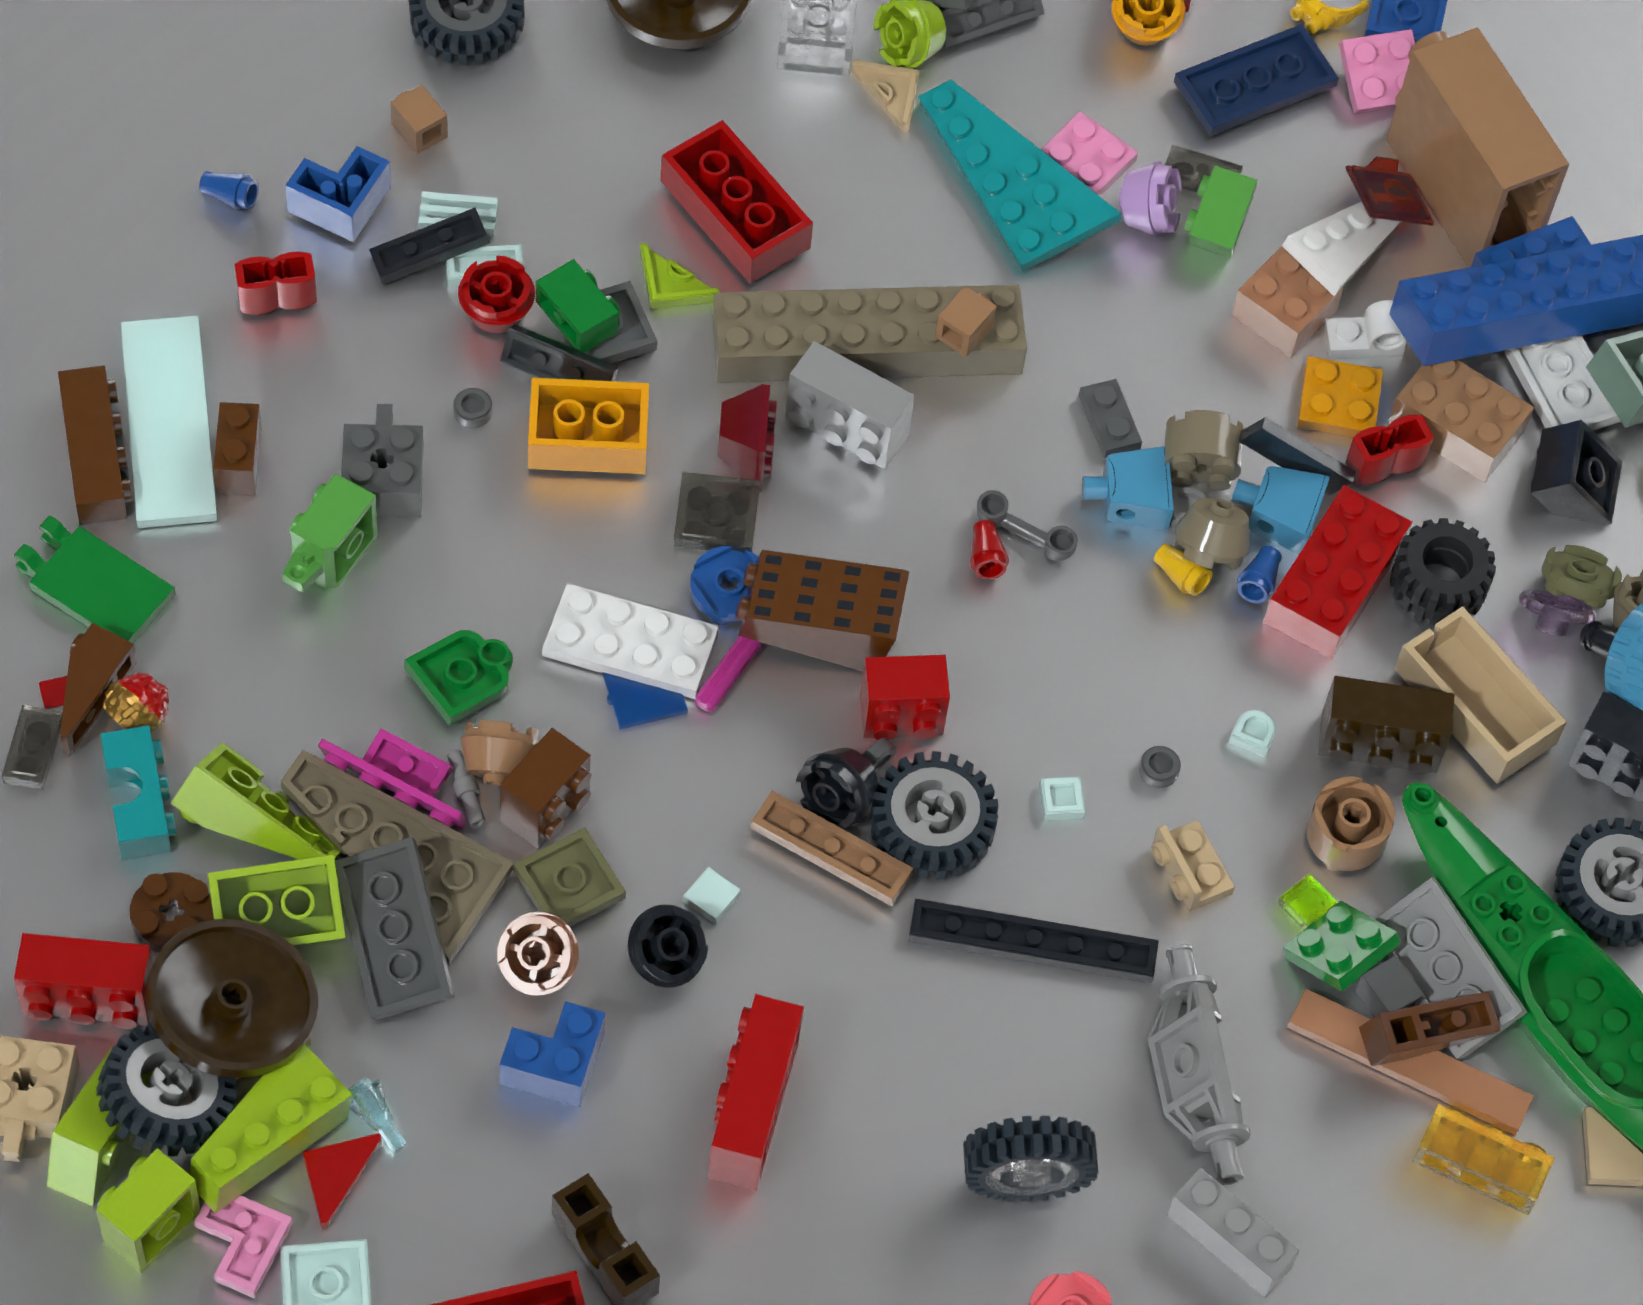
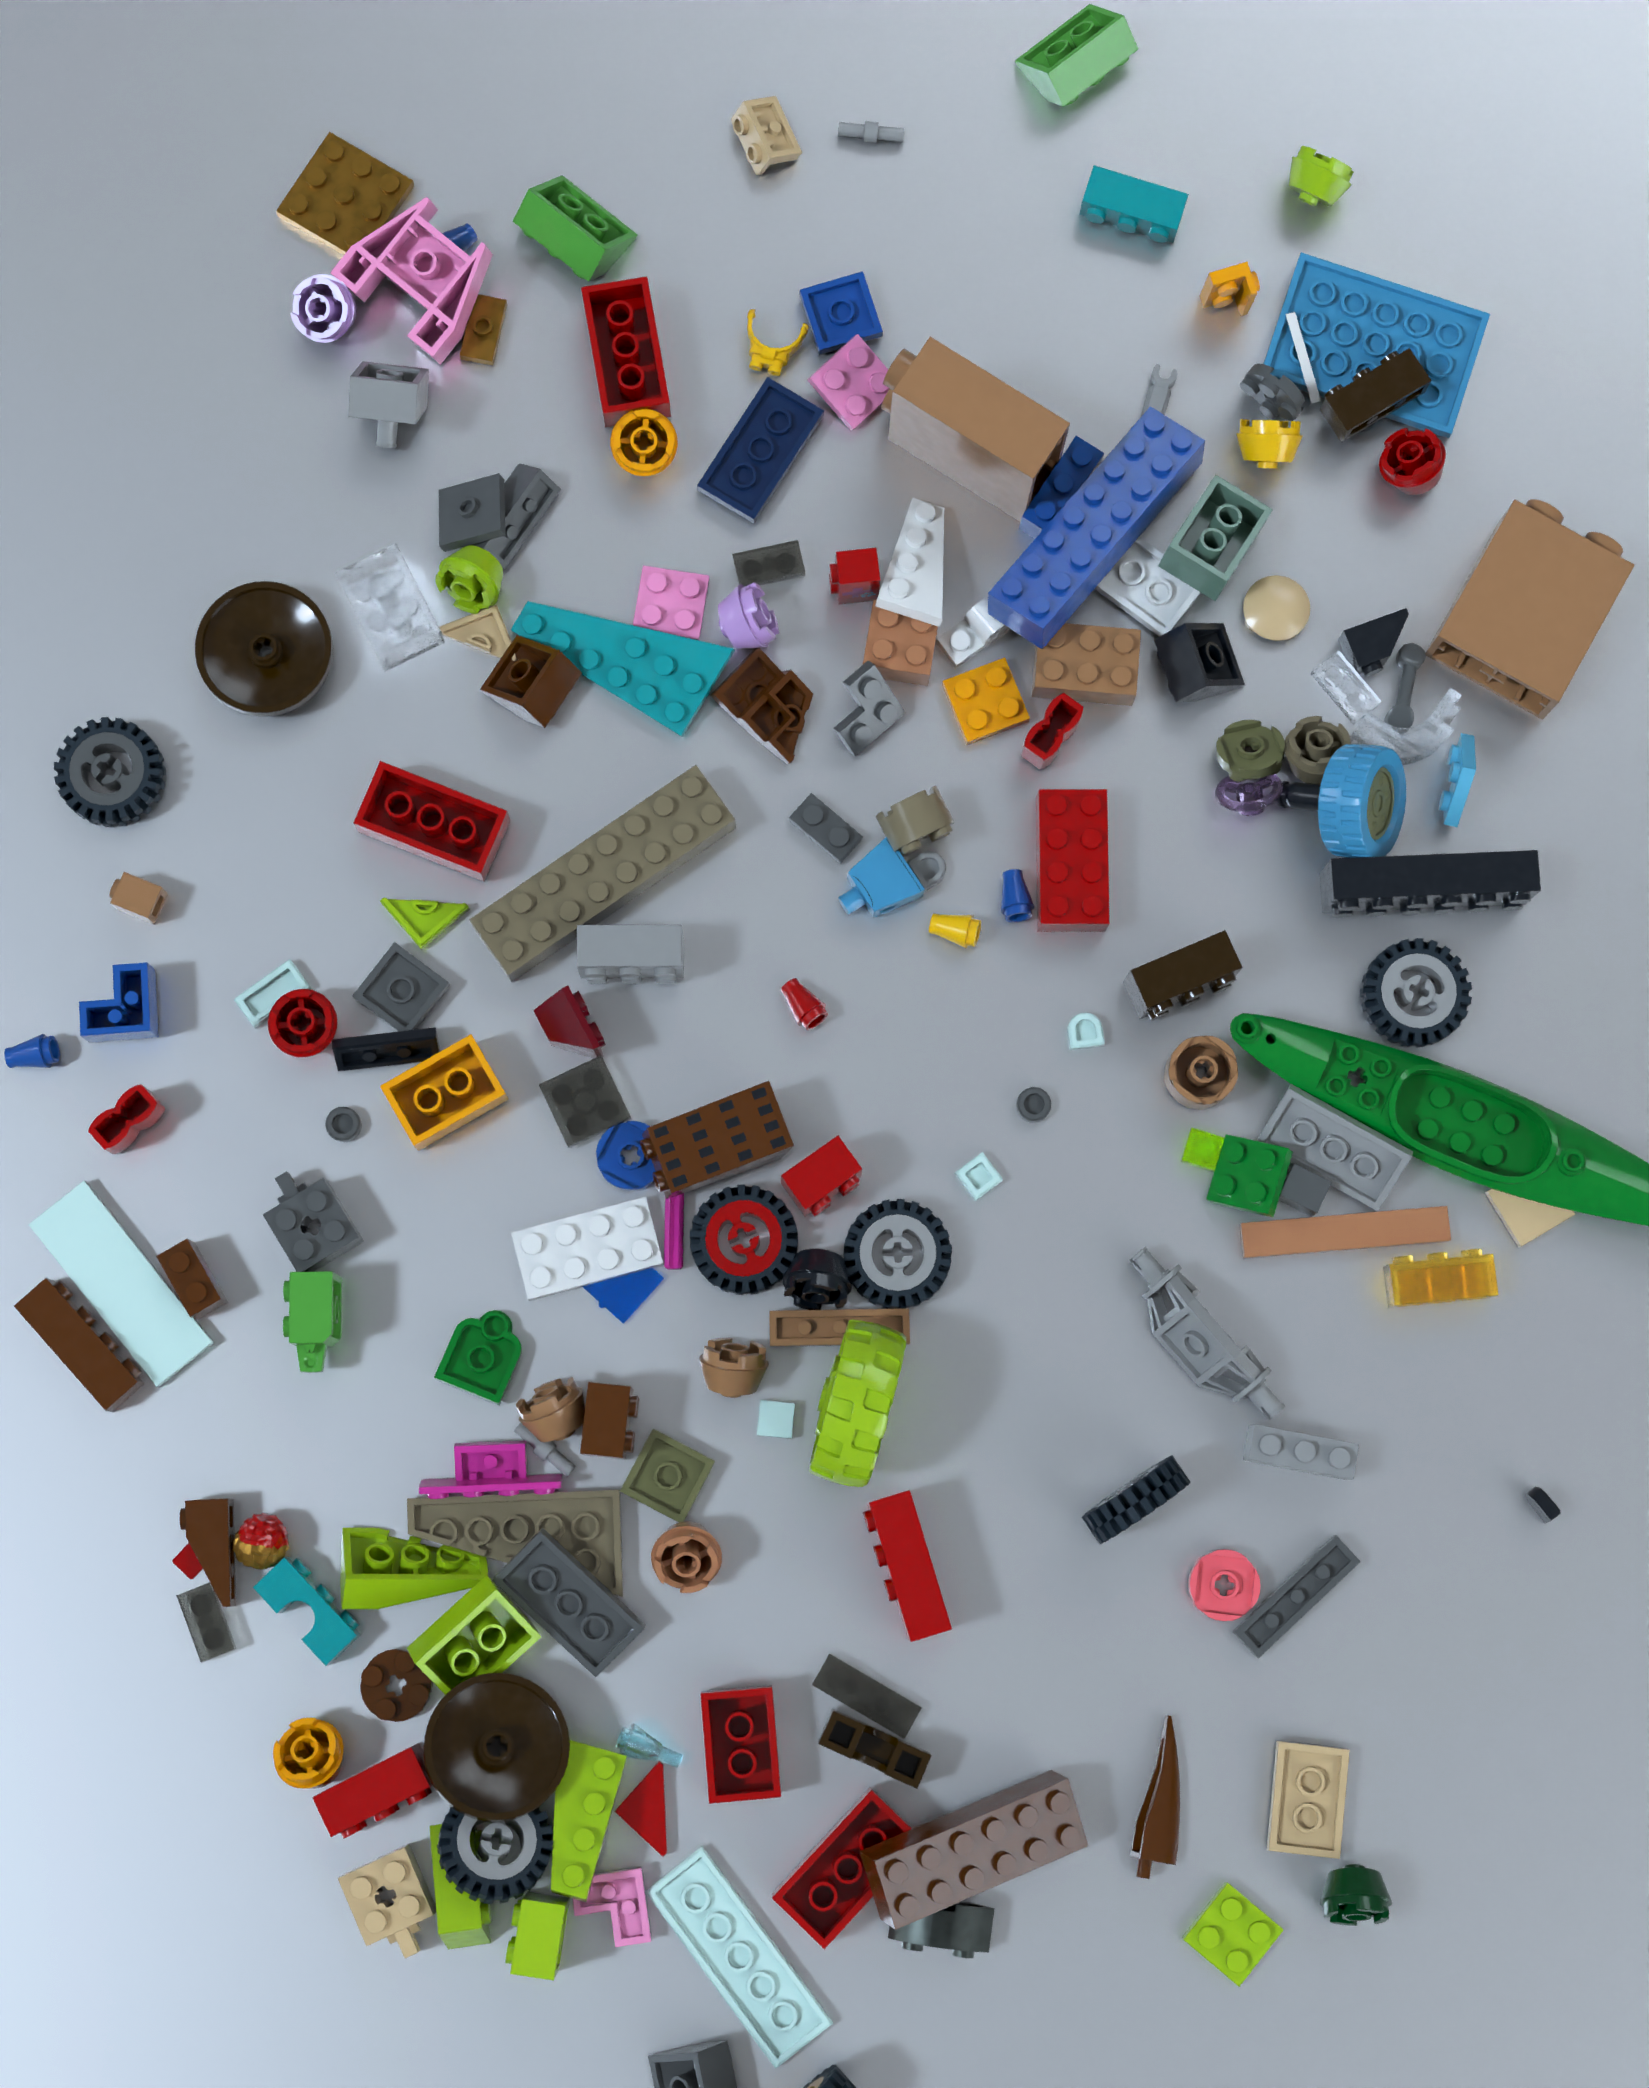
camera: 30 degrees left, 20 degrees up
green tile [14,516,176,644] -> none
black tile [369,207,490,285] -> none
light aqua tile [418,191,498,237] -> none
blue brick [499,1001,606,1107] -> none
green brick [536,259,620,353] -> none
black cone [627,904,708,988] -> none
dark grey tile [862,737,897,772] -> none
black tile [908,898,1159,983] -> none
medium nougat brick [935,285,997,357] -> none
dark grey bar [977,490,1078,561] -> none
tan bracket [1151,820,1235,912] -> none
dark tan cone [1174,498,1250,570] -> none
bright green brick [1184,165,1257,258] -> none
dark azure torso [1231,466,1330,555] -> none
black tile [1239,417,1356,496] -> none
clear red piece [1345,156,1434,226] -> none
reddish brown slope [1359,991,1501,1067] -> none
black tyre [1390,518,1496,626] -> none
tan piece [1394,606,1567,784] -> none
none -> light orange cone [273,1717,344,1789]
none -> reddish brown slope [480,635,582,728]
none -> wheel [689,1184,798,1295]
none -> medium nougat cone [699,1338,769,1398]
none -> red brick [700,1685,781,1804]
none -> reddish brown slope [710,648,813,764]
none -> lime wheel [809,1320,907,1487]
none -> clear smoke plate [812,1653,922,1739]
none -> red brick [829,547,880,605]
none -> plate [833,661,906,756]

